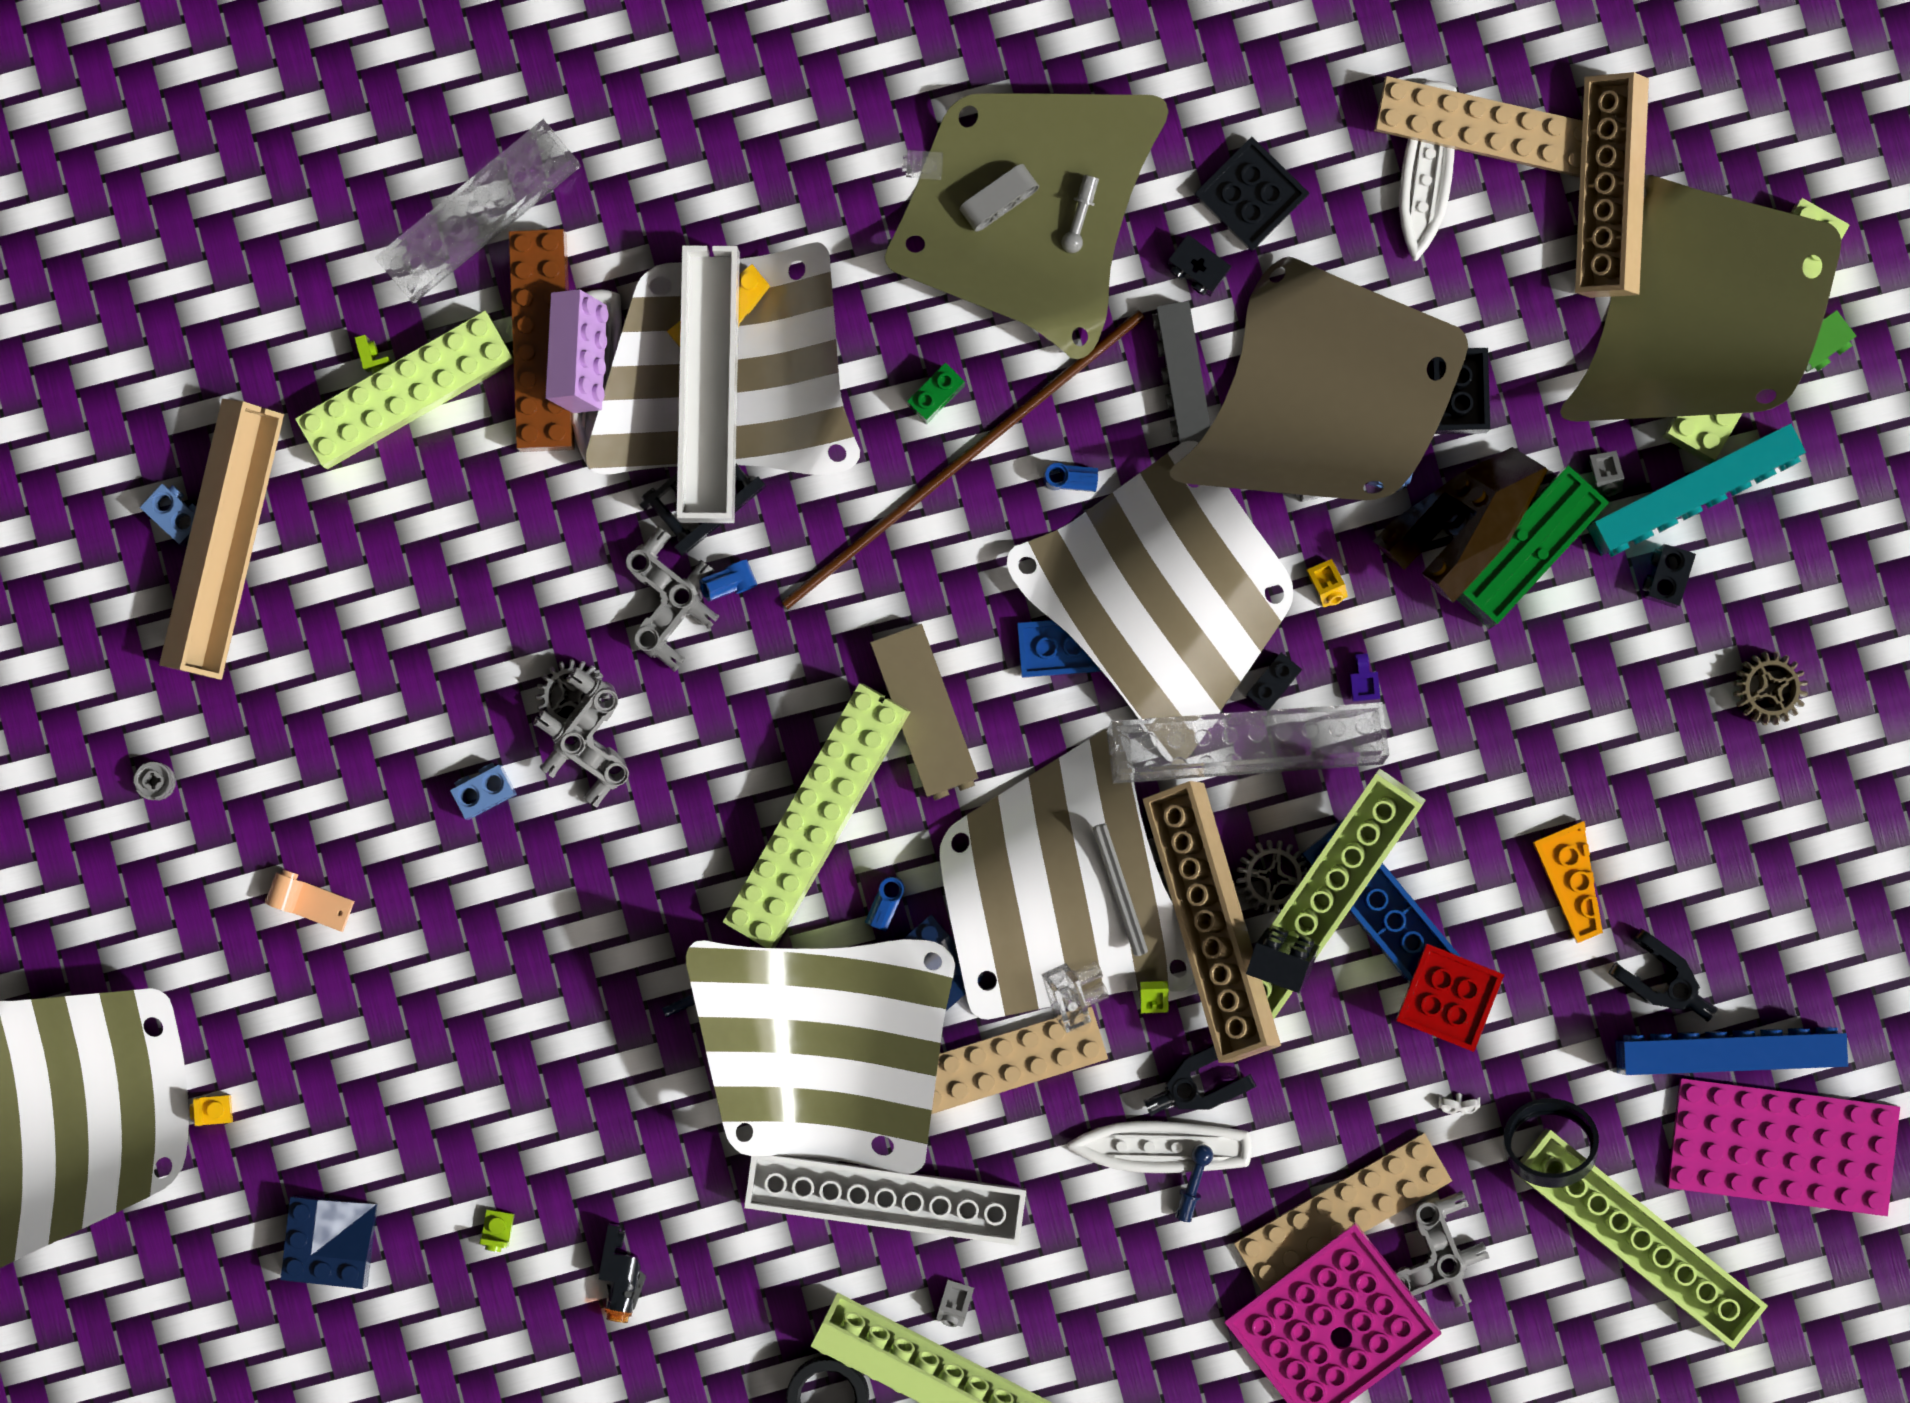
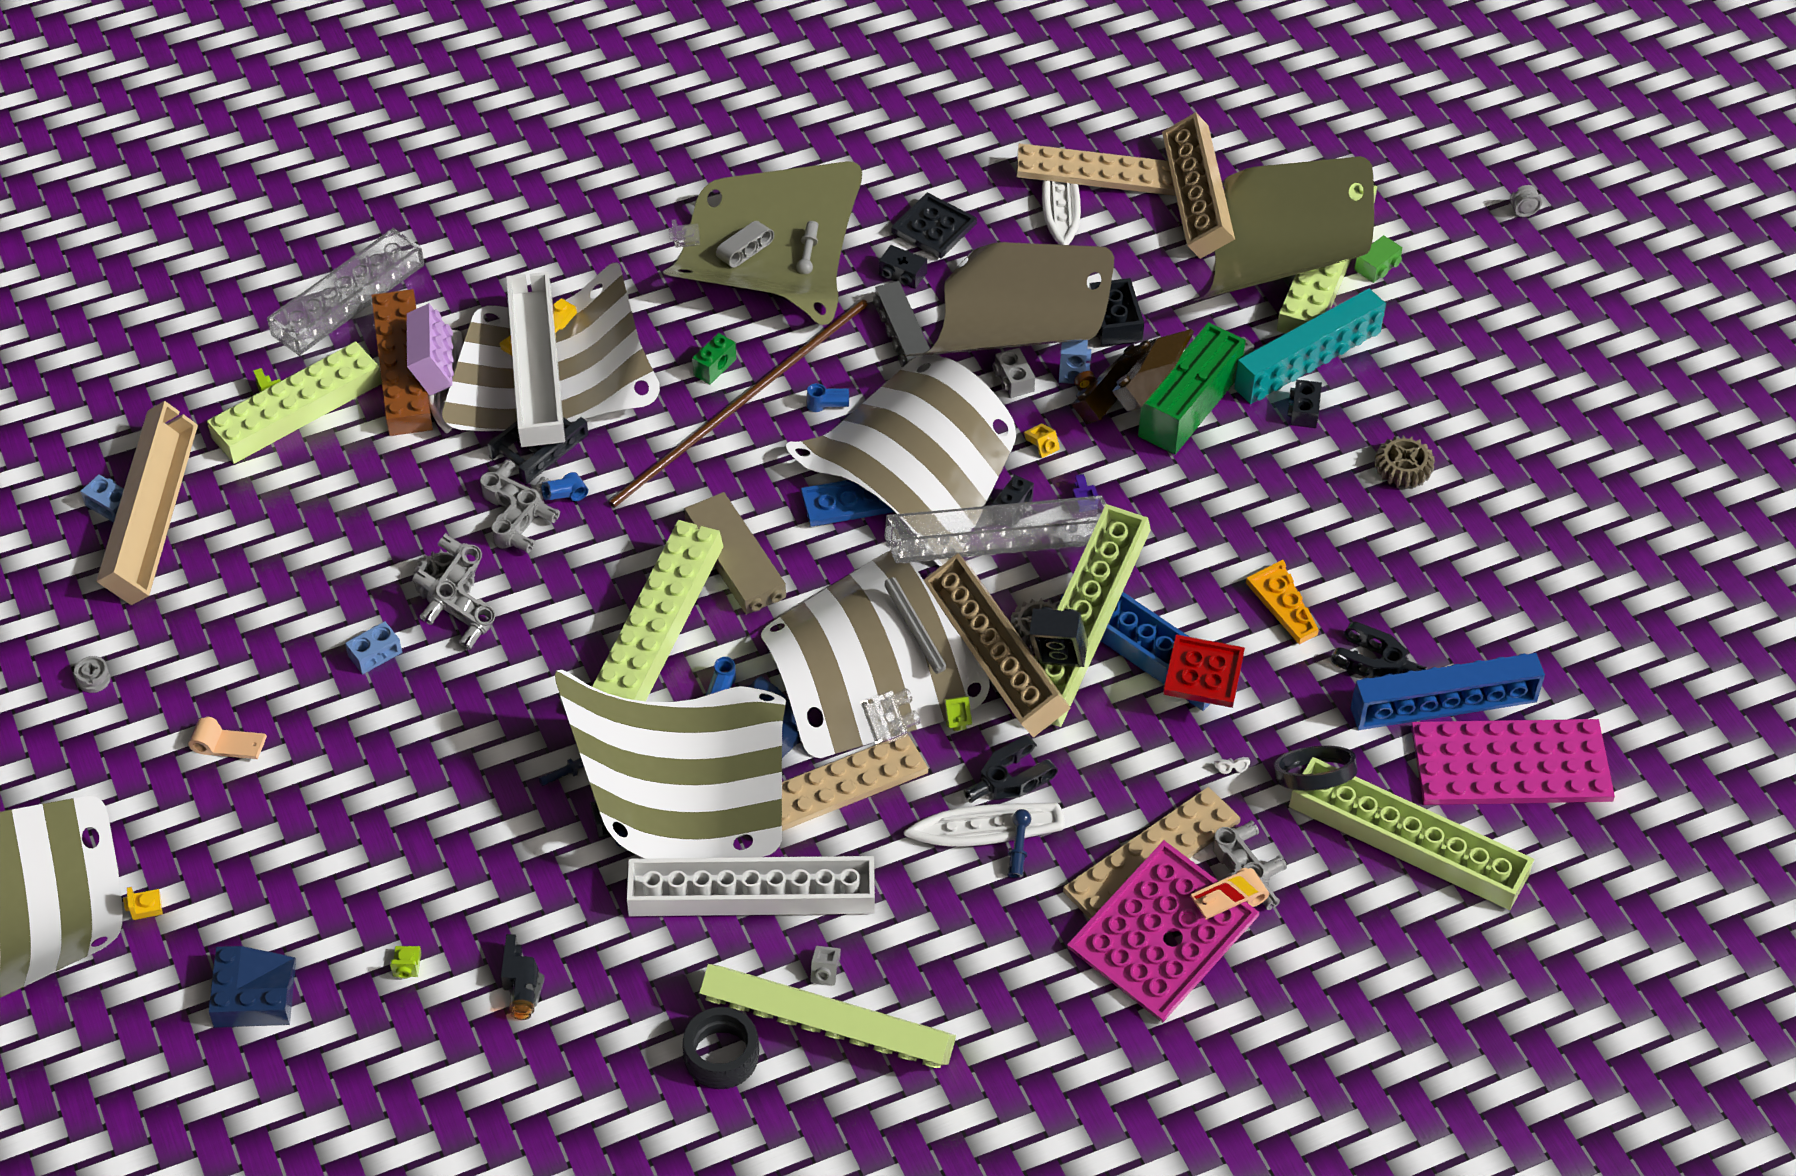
camera: 15 degrees left, 35 degrees down
none -> reddish brown tile [1074,371,1096,391]
none -> light nougat door [1191,868,1269,920]

